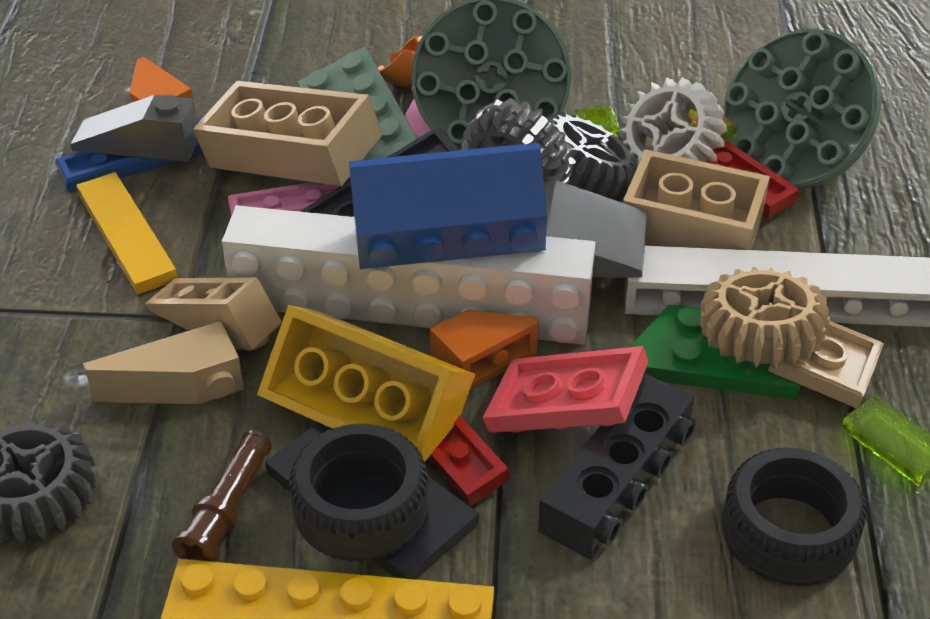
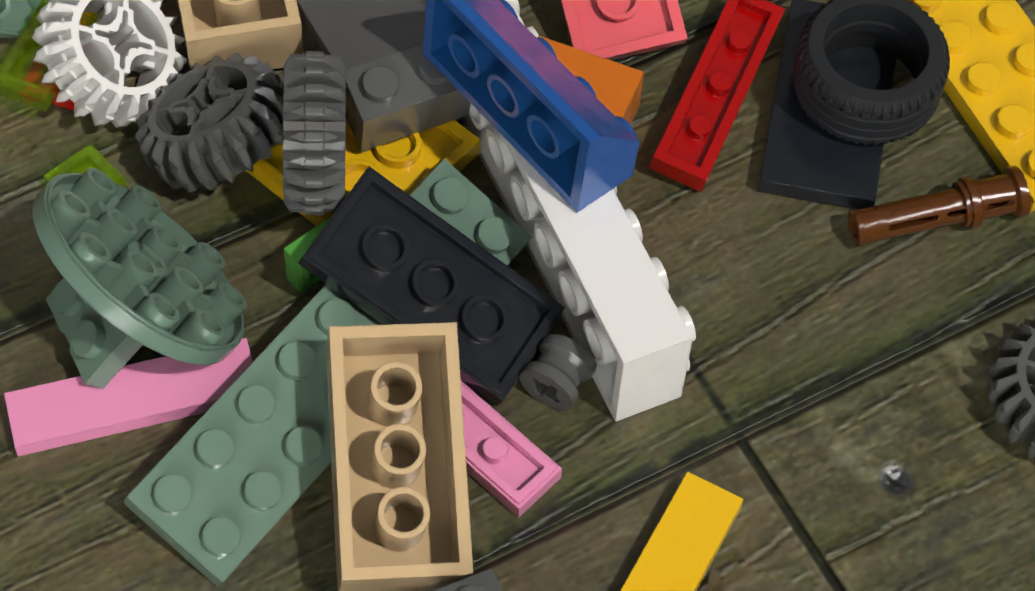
camera: 125 degrees left, 15 degrees up
tan slope [83,321,244,404] -> none
tan slope [145,277,282,351] -> none
yellow slope [257,305,475,462] -> none
orange hair [377,35,422,88] -> none

